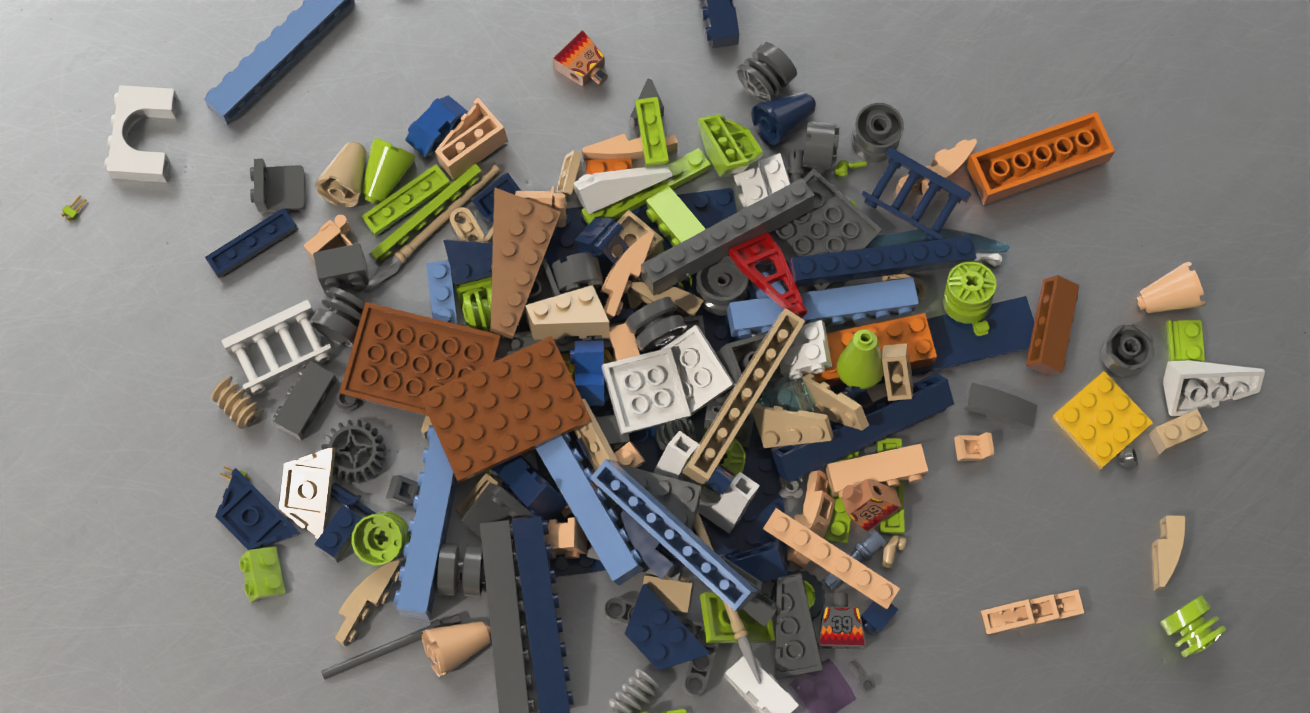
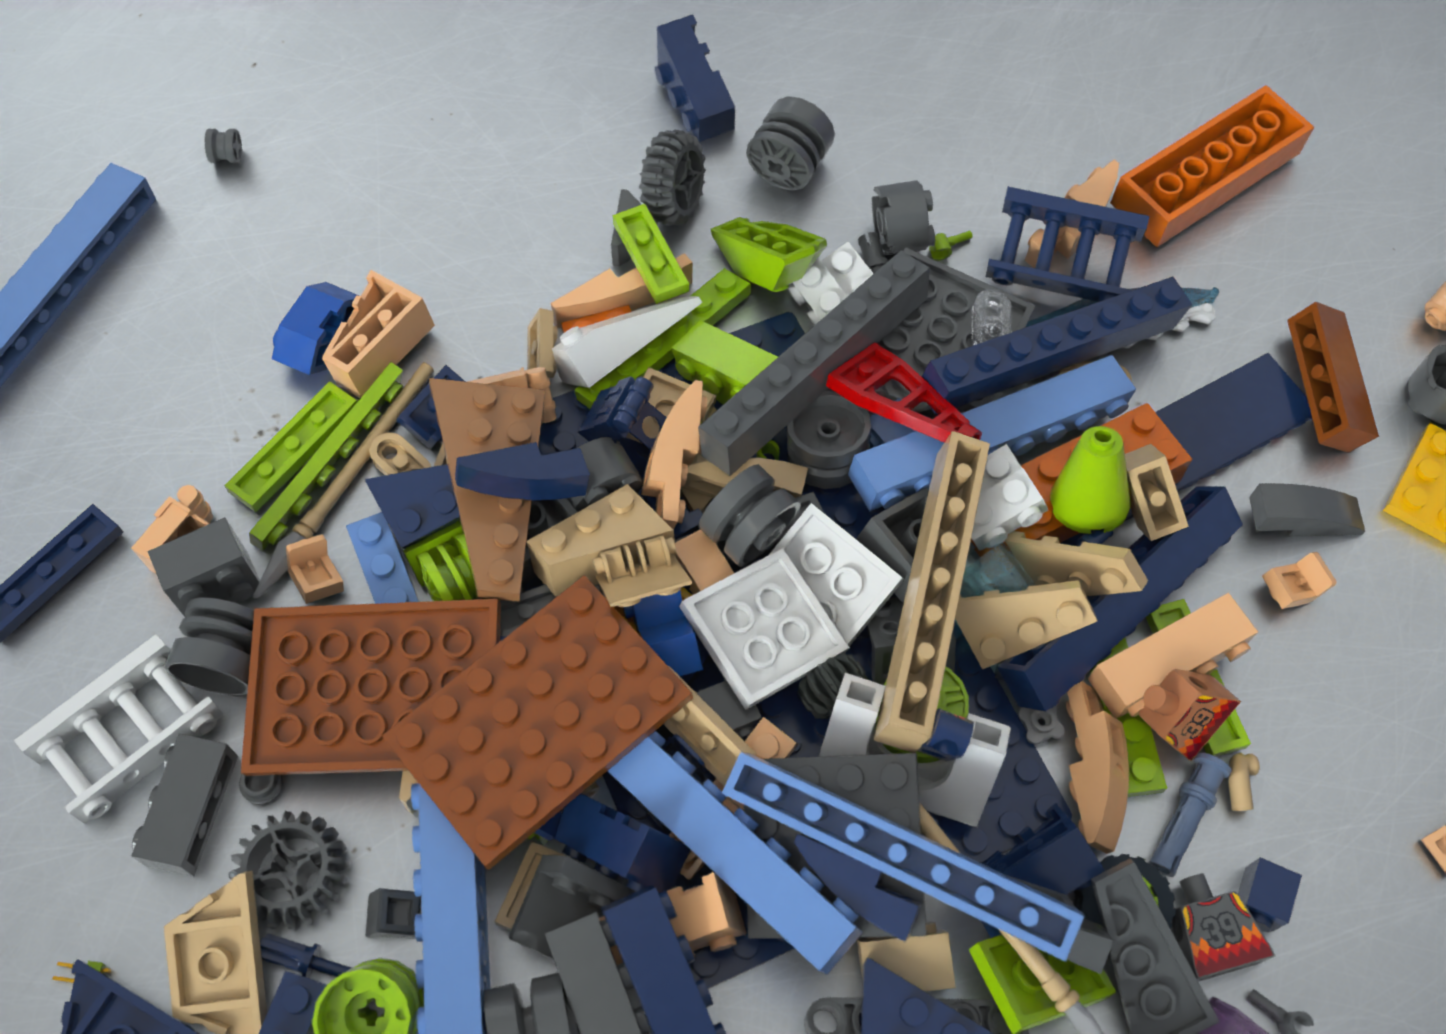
camera: 15 degrees left, 10 degrees down
tan piece [211,376,264,429] -> none
dark grey bracket [250,158,305,212] -> none
tan cone [315,142,367,207] -> none
lime cone [362,138,415,205] -> none
torso [552,30,608,86] -> none
dark blue cone [751,92,816,146] -> none
light nougat plate [763,508,900,609] -> none
dark grey wheel [851,103,904,162] -> none
lime wheel [943,261,997,324] -> none
lime hand [972,320,989,336] -> none
none -> light nougat bracket [286,534,344,604]
none -> dark blue slope [455,442,590,500]
none -> tan hinge [593,535,692,607]
none -> dark grey gear [638,130,706,226]
none -> clear plate [972,289,1012,346]

